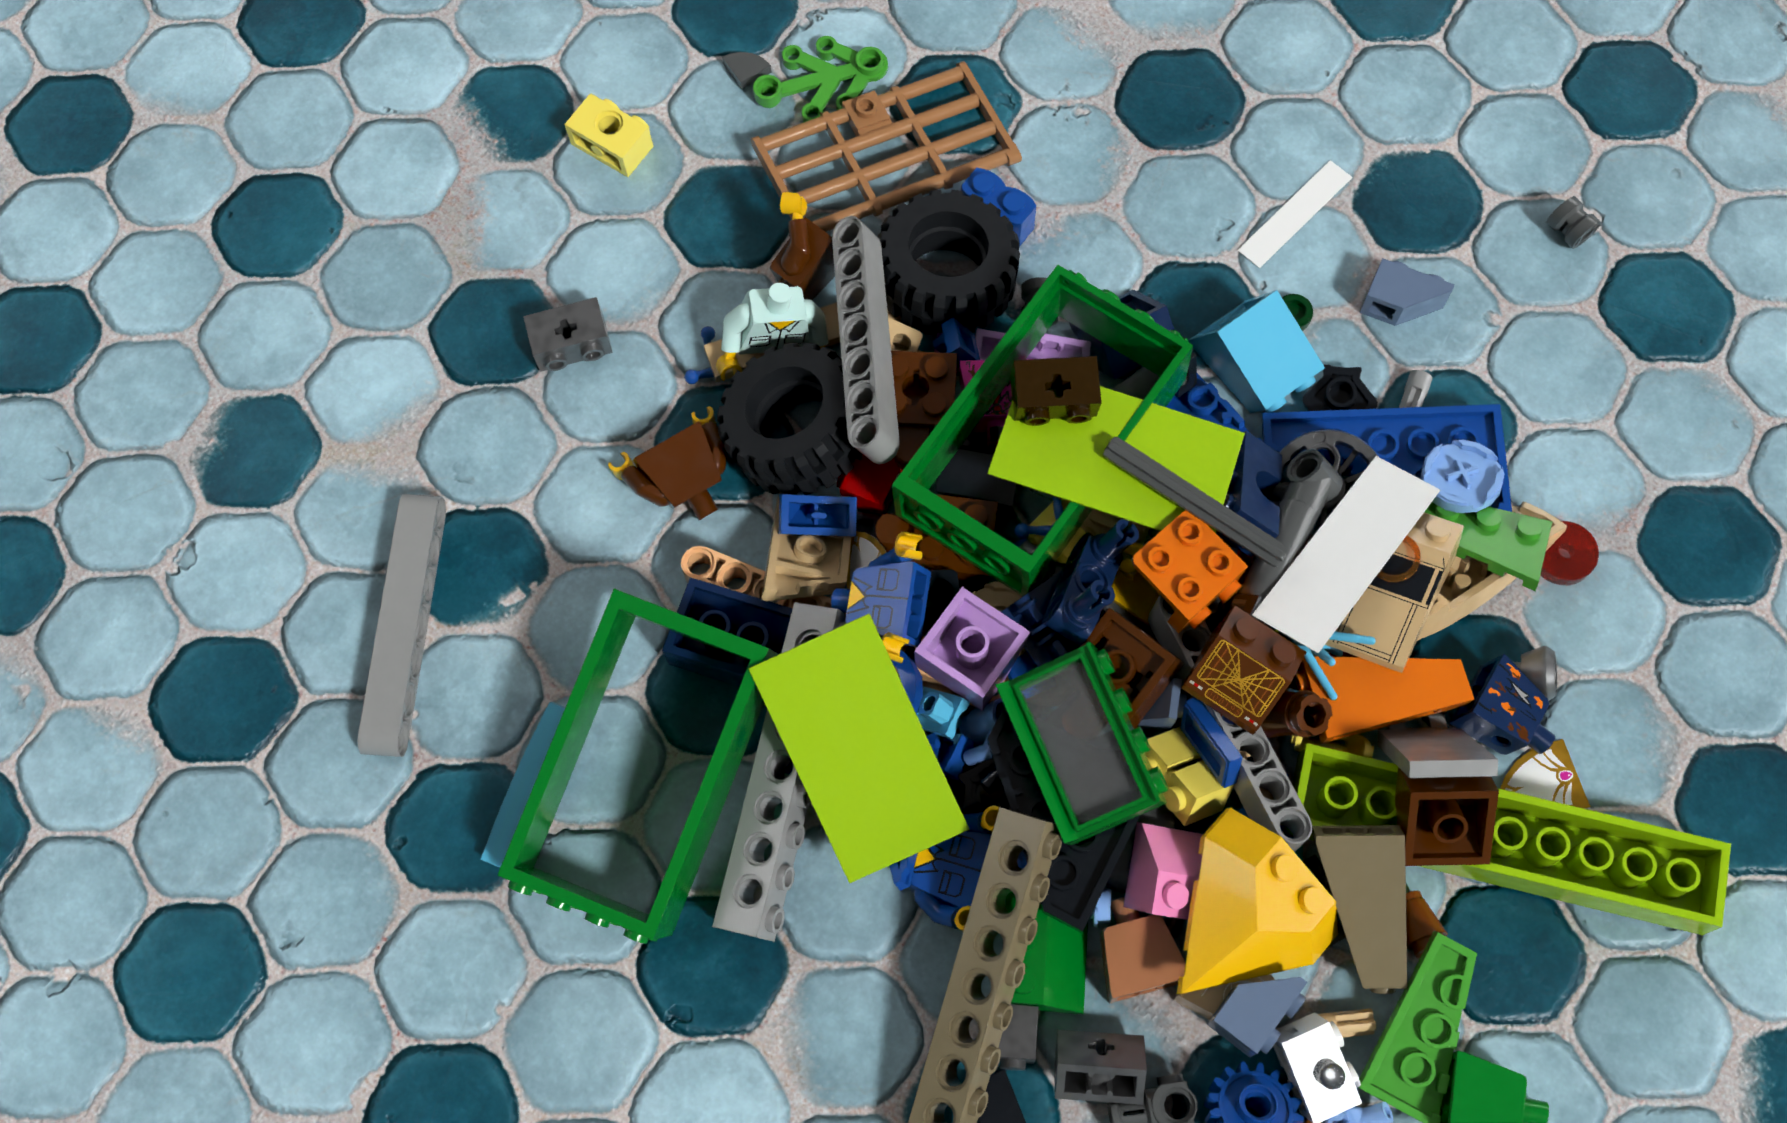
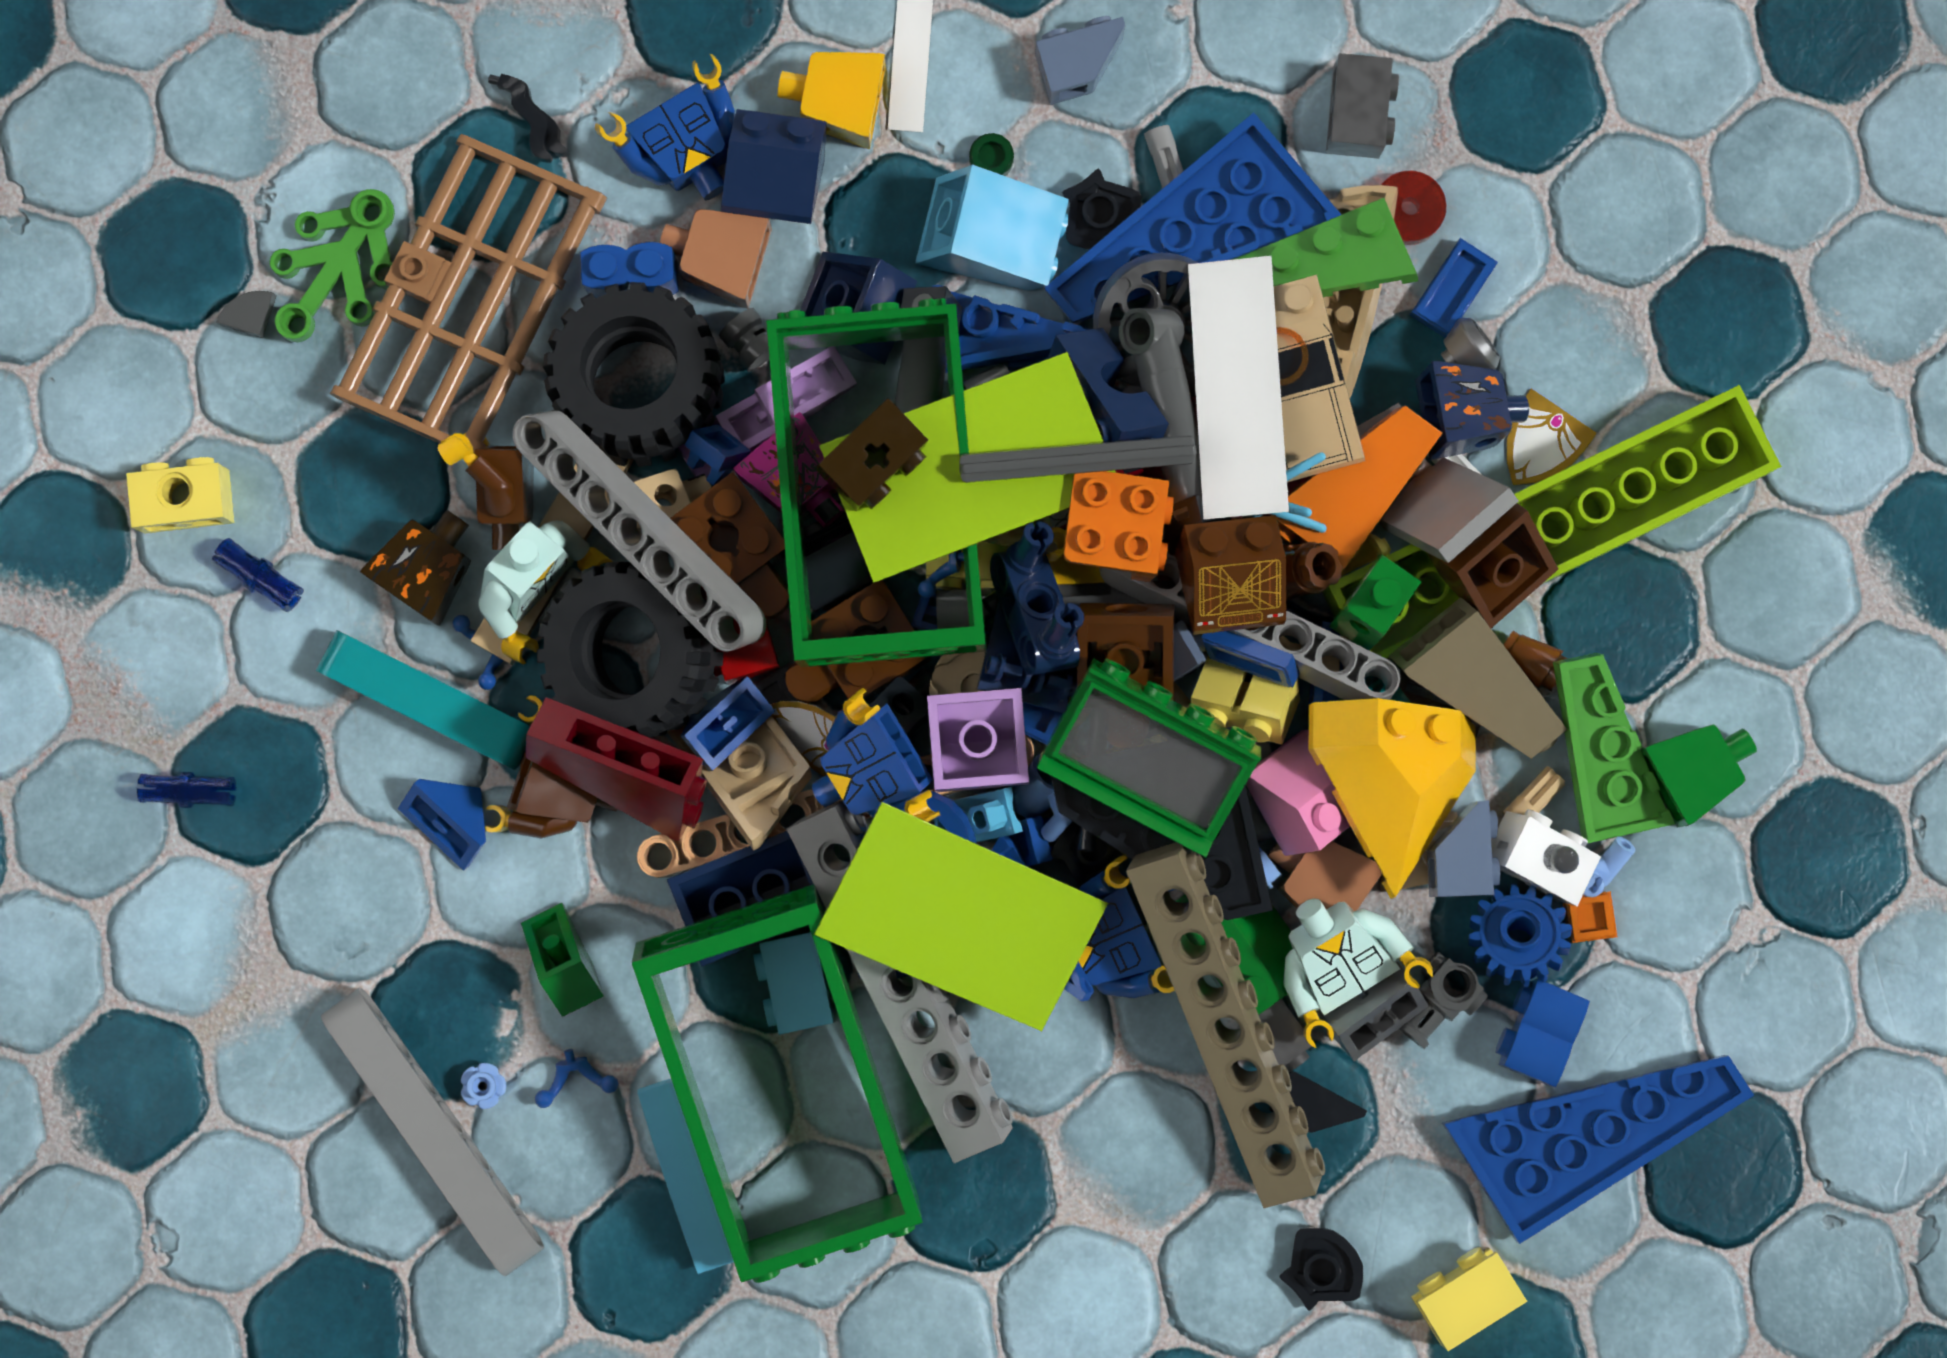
camera: 45 degrees left, 15 degrees up
flat silver brick [523,297,613,372] -> none
light blue tile [1420,439,1505,514] -> none
none -> clear blue pin [137,772,237,808]
none -> clear blue pin [212,538,304,612]
none -> teal beam [315,630,530,770]
none -> dark brown torso [360,510,471,626]
none -> blue slope [397,779,486,871]
none -> light blue plate [461,1063,506,1109]
none -> black hair [488,73,569,163]
none -> green slope [521,903,604,1017]
none -> dark red slope [526,697,707,842]
none -> blue piece [535,1049,619,1108]
none -> blue torso [595,54,735,201]
none -> nougat torso [660,209,772,309]
none -> dark blue slope [721,109,827,224]
none -> medium azure brick [753,932,835,1035]
none -> yellow torso [777,52,886,149]
none -> light aqua torso [1283,898,1433,1048]
none -> flat silver brick [1326,53,1399,159]
none -> green torso [1329,554,1421,651]
none -> blue tile [1410,238,1498,338]

